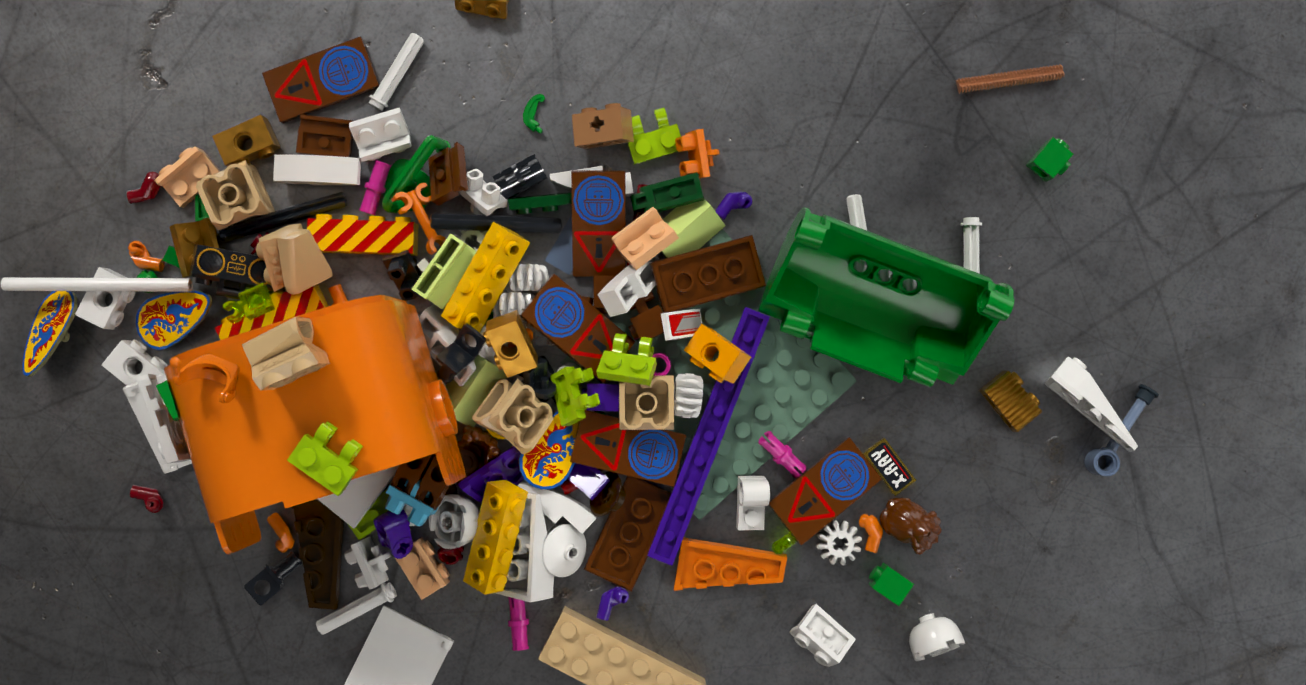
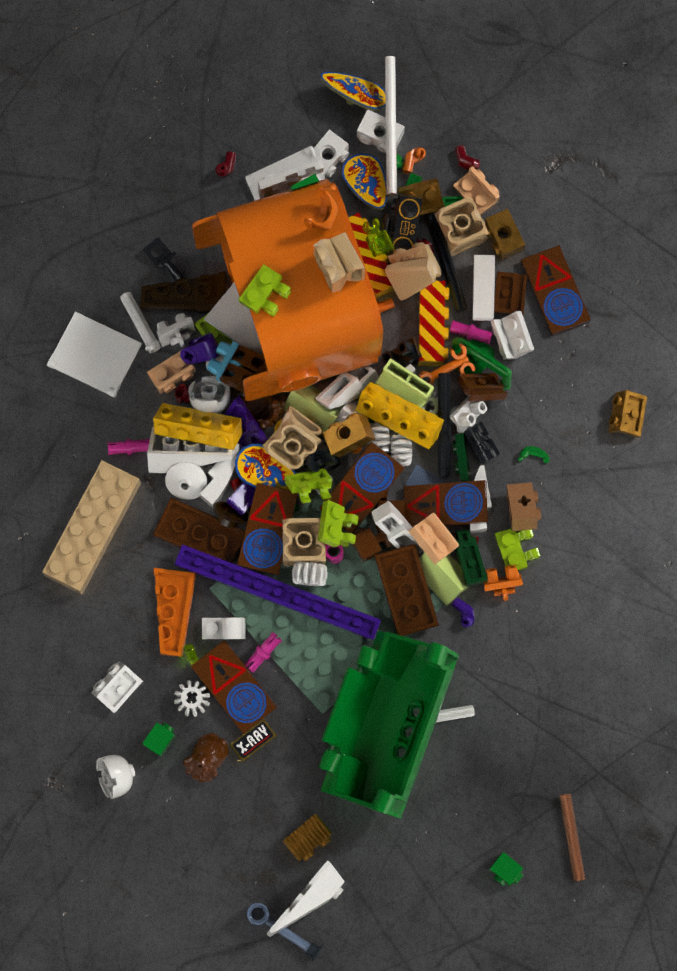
camera: 90 degrees right, 10 degrees down
orange arm [267,513,295,553] -> none
white axle [369,33,424,111] -> none
black bracket [435,323,486,383] -> none
dark purple brick [582,383,619,412] -> none
dark purple arm [596,587,629,621] -> none
slope [661,309,702,341] -> none
light orange brick [684,323,751,384] -> none
orange arm [859,514,883,553] -> none
white axle [960,217,982,274] -> none

